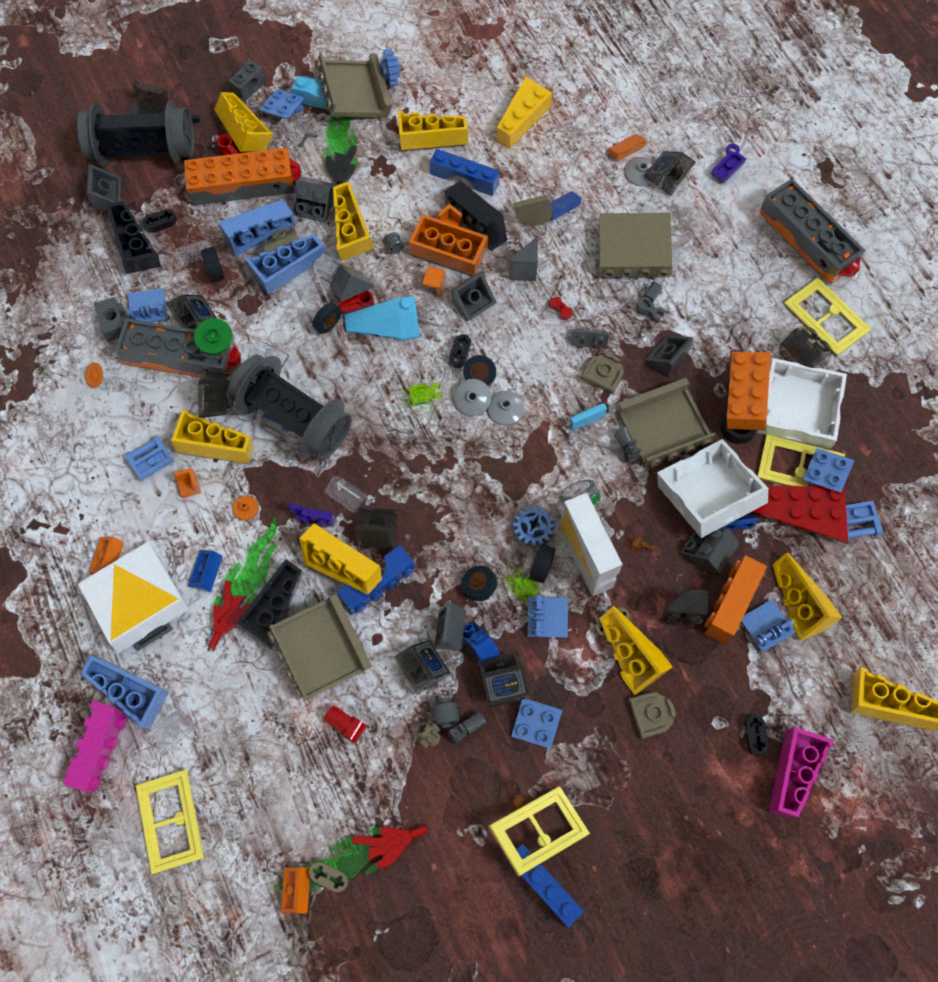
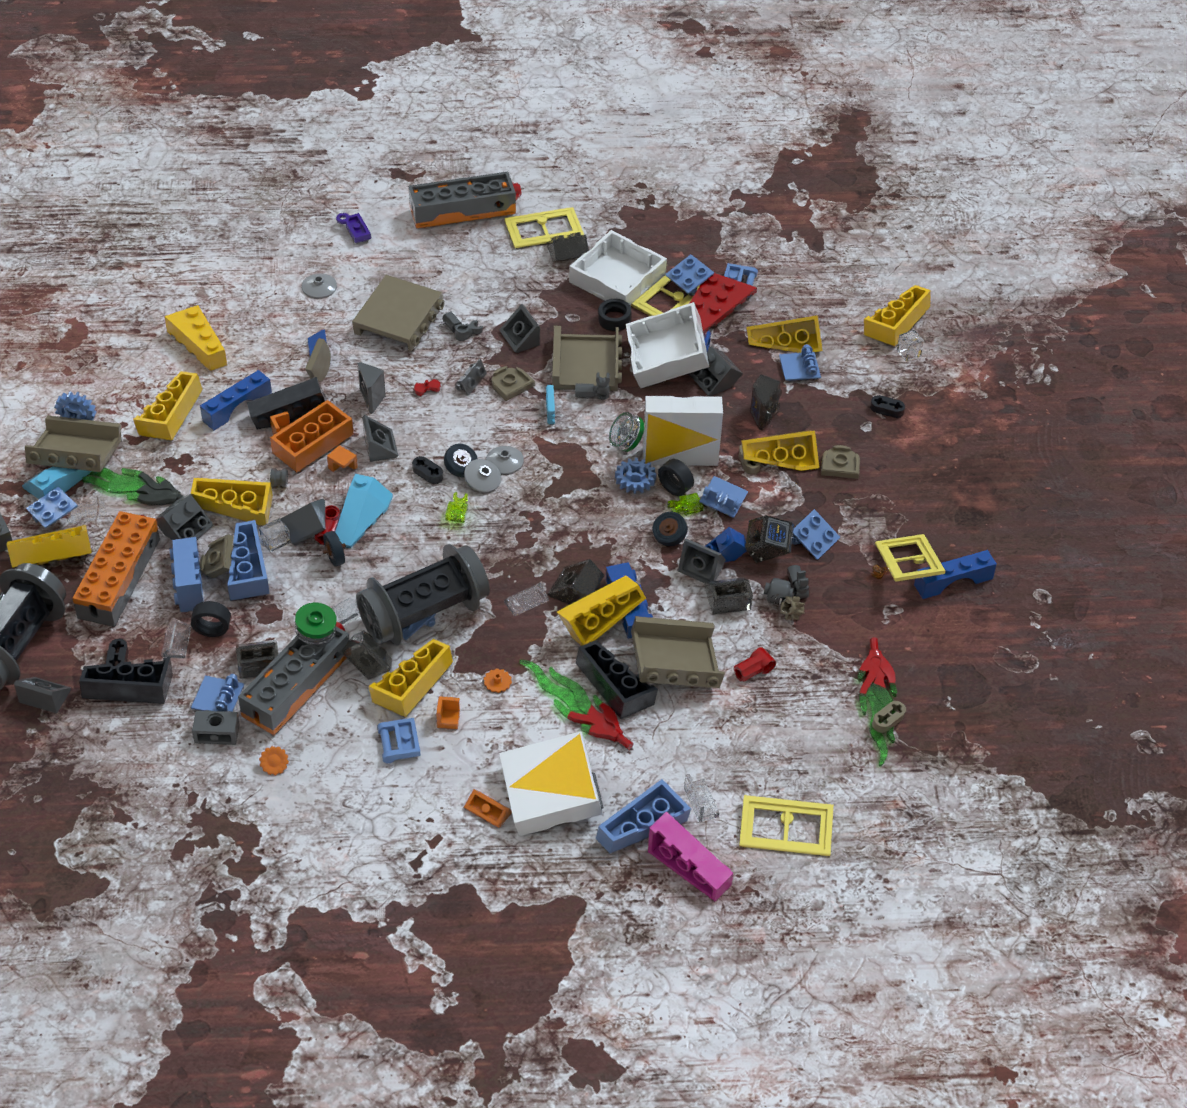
camera: 70 degrees left, 20 degrees down
blue slope [188,550,223,592] -> none
red piece [217,134,243,156] -> none
orange slope [281,867,310,914] -> none
dark purple hinge [287,503,335,527] -> none
orange slope [608,134,646,162] -> none
clear smoke slope [644,151,696,196] -> none
orange brick [704,555,767,645] -> none
orange brick [727,352,771,430] -> none
dark pink wedge [769,727,835,819] -> none

